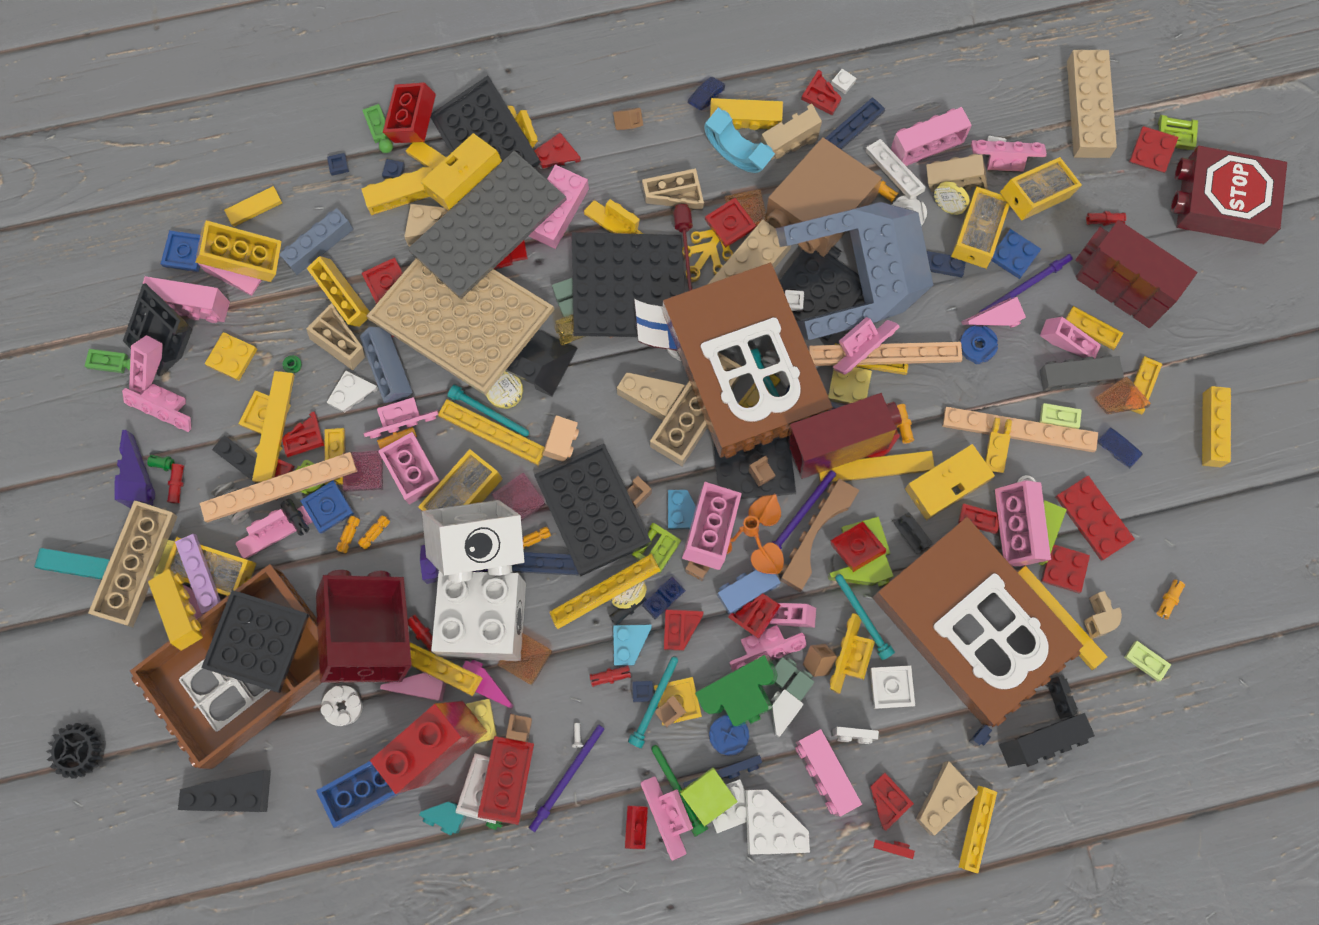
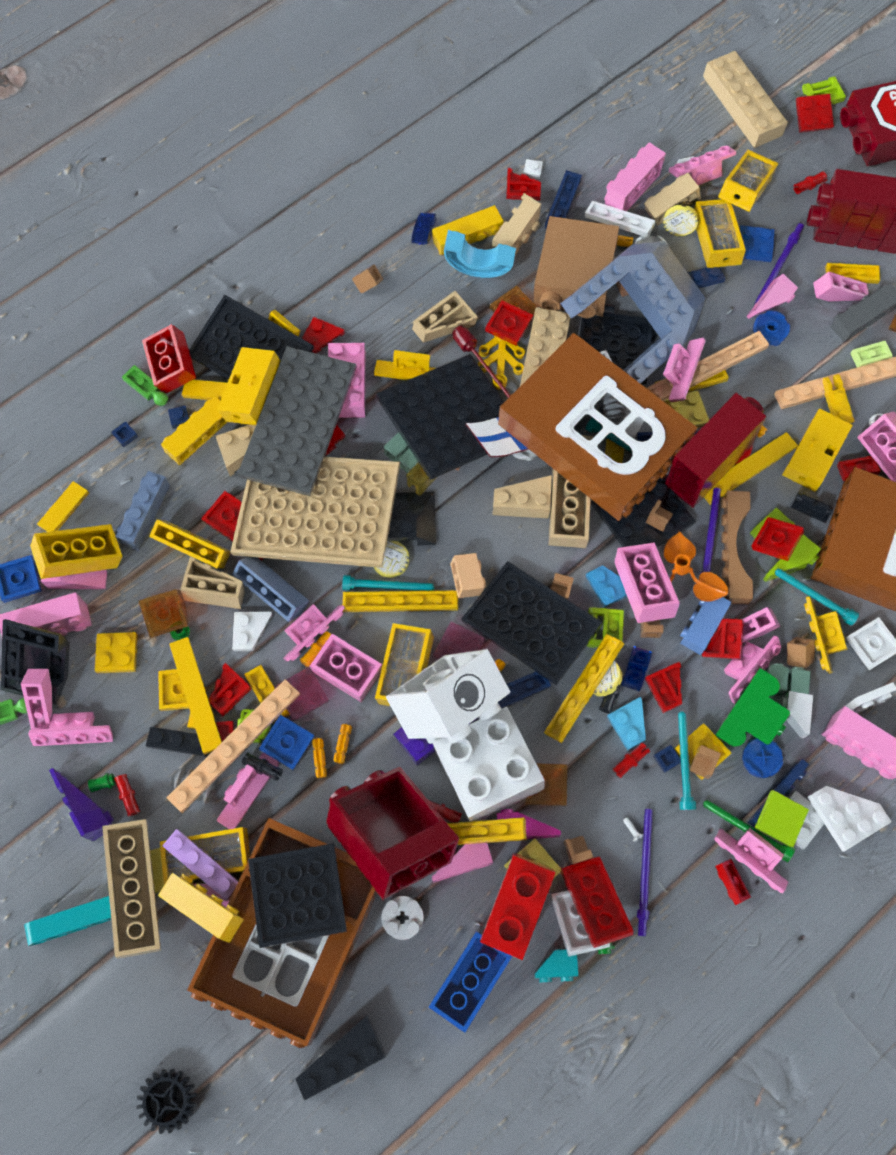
camera: 30 degrees left, 5 degrees down
none -> clear orange slope [139,589,188,638]

